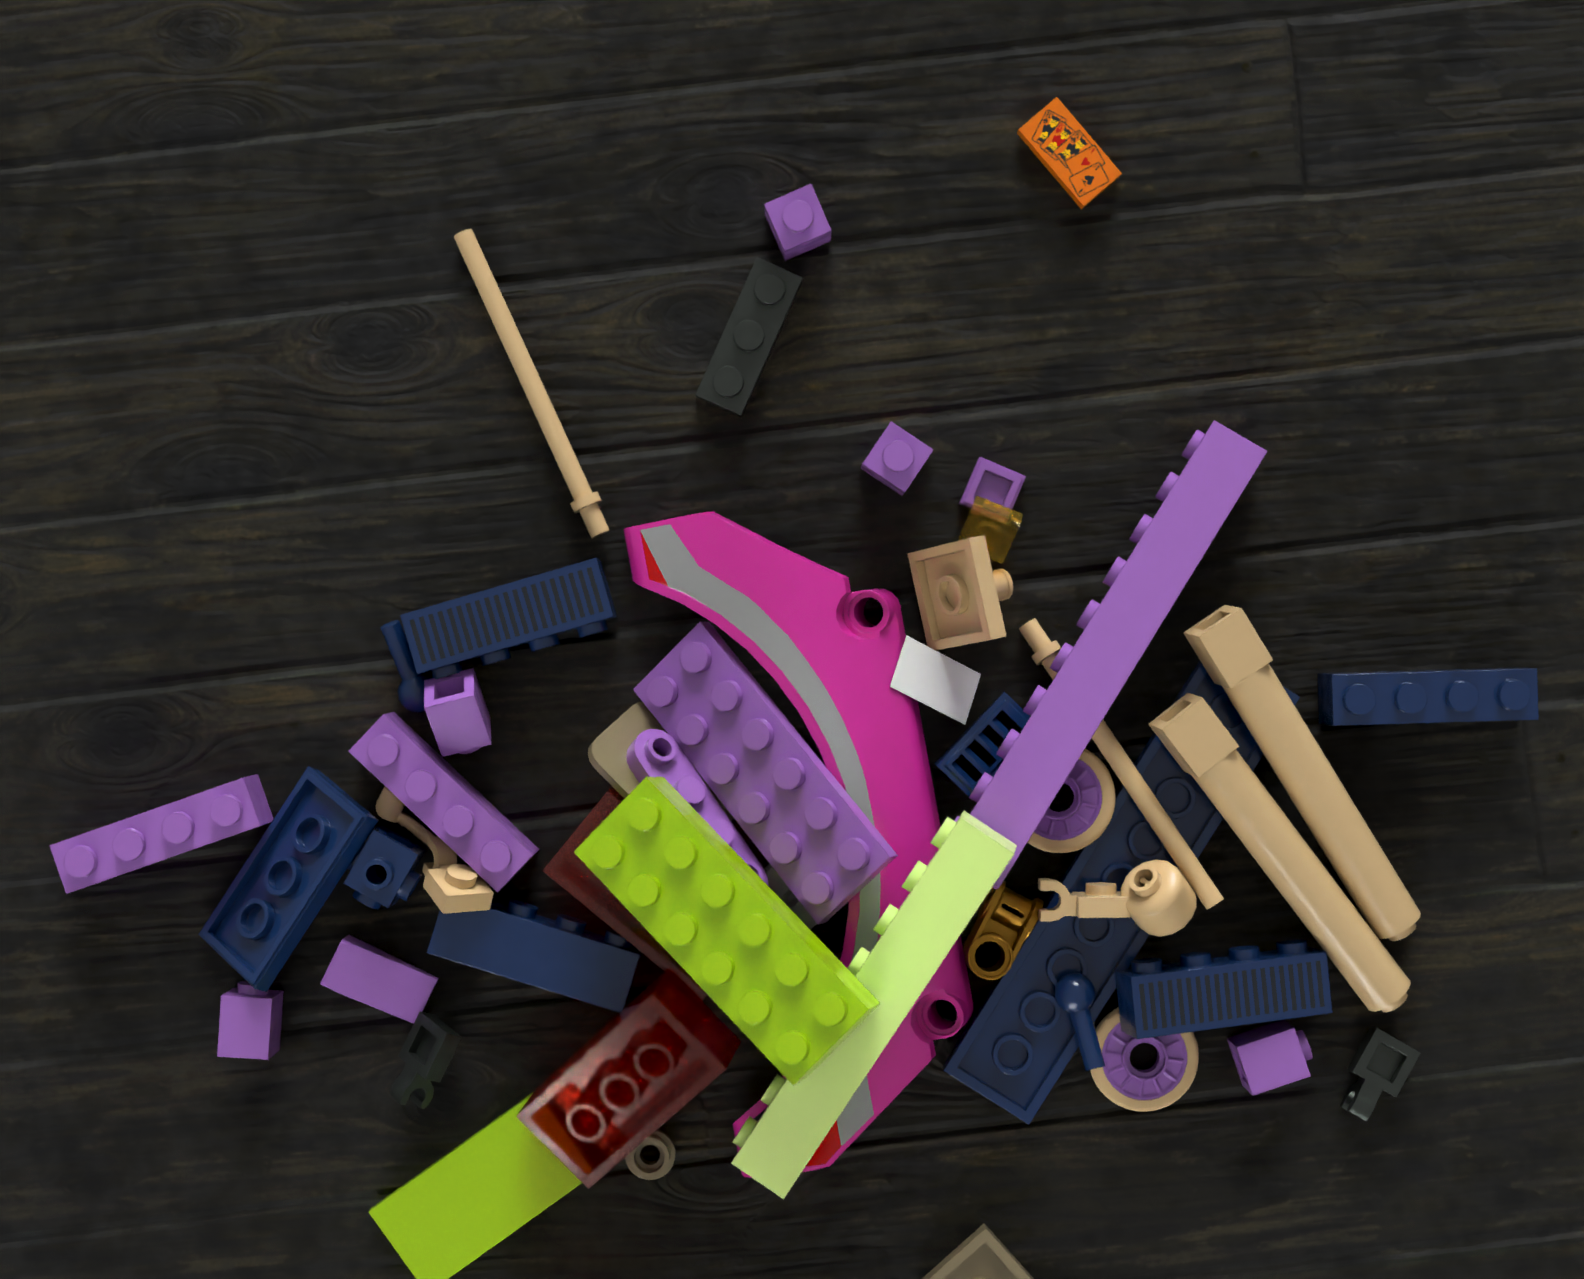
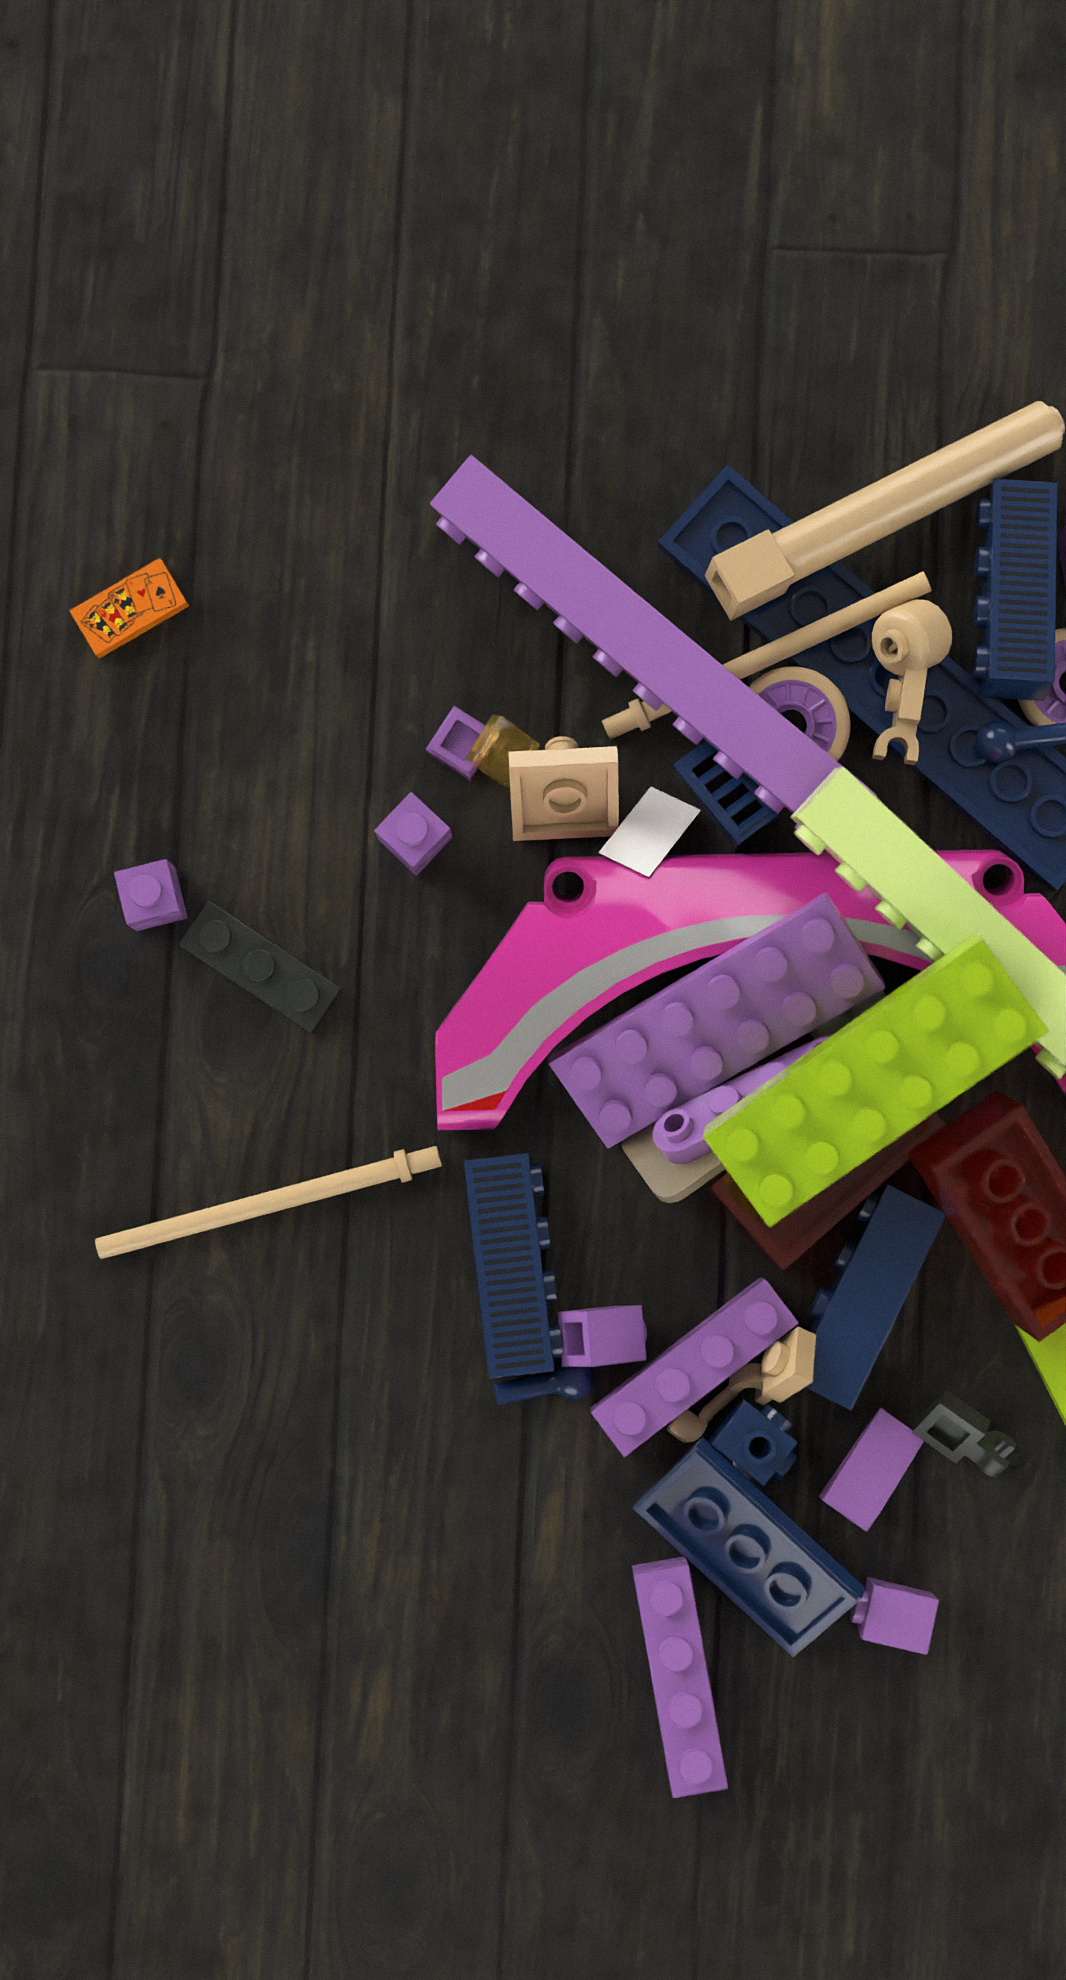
camera: 75 degrees left, 5 degrees down
pearl gold piece [963,881,1044,980] -> none
tan brick [1183,605,1421,941] -> none
dark blue brick [1317,668,1539,726] -> none

